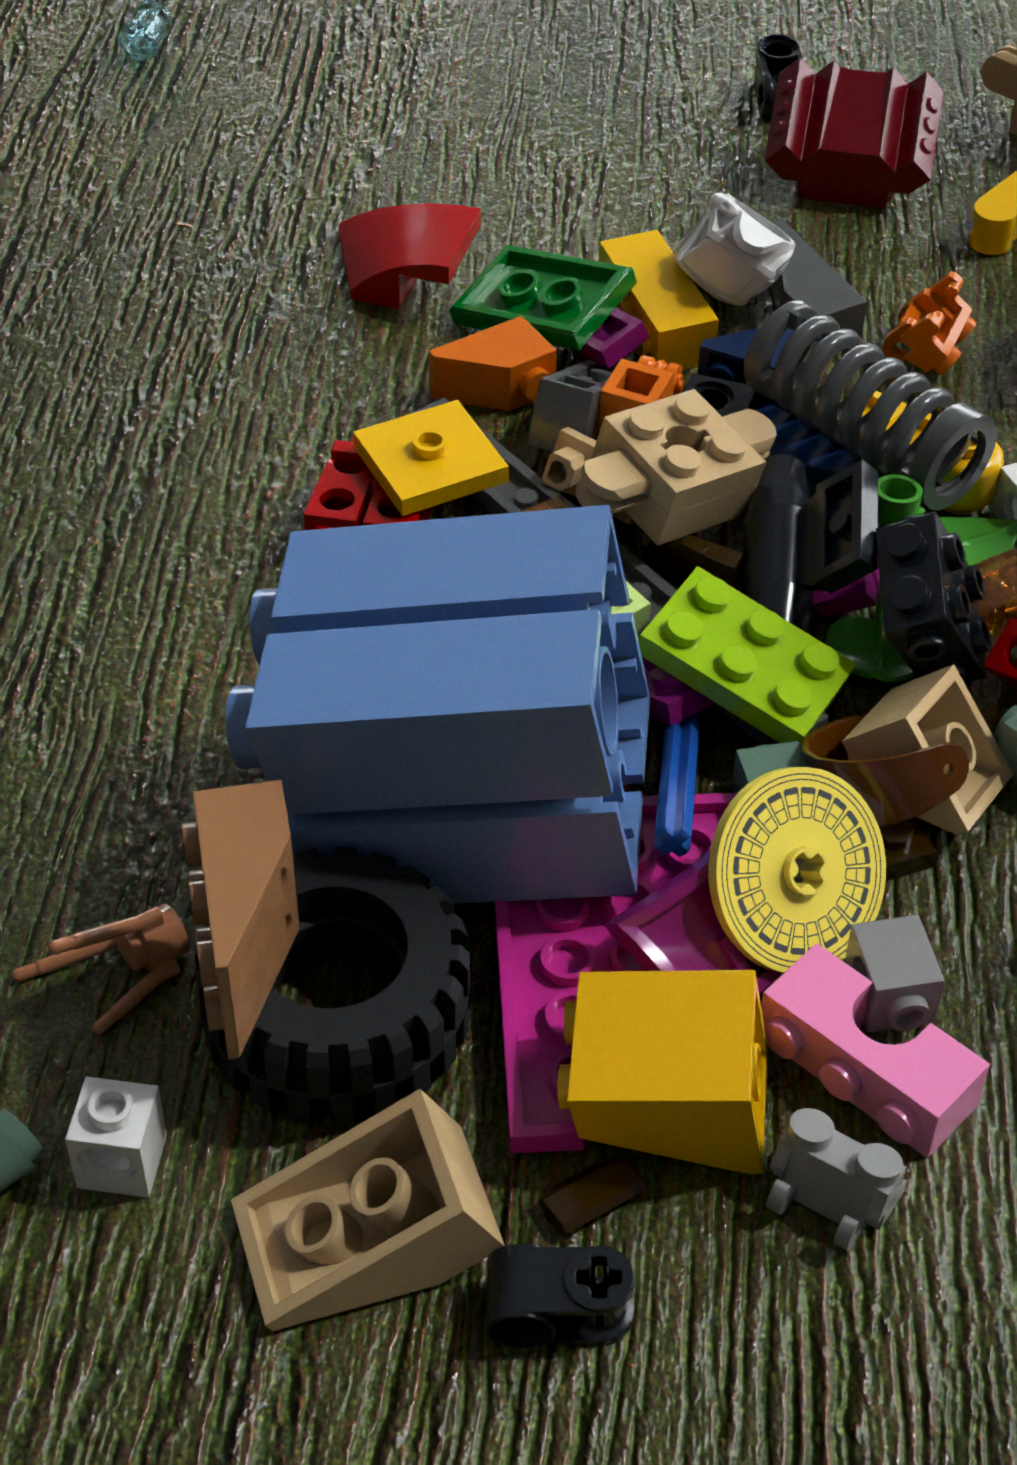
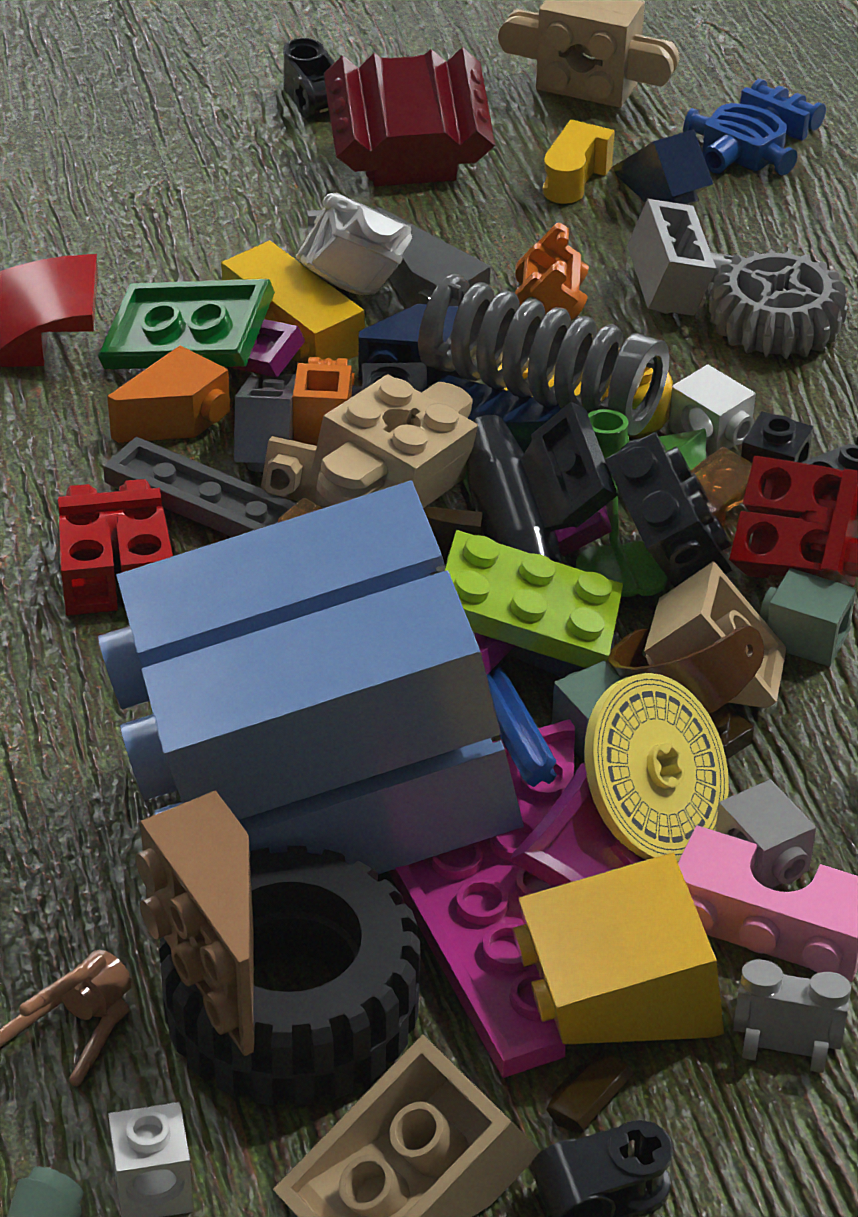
camera: 20 degrees left, 5 degrees down
yellow plate [353,399,509,516] -> none

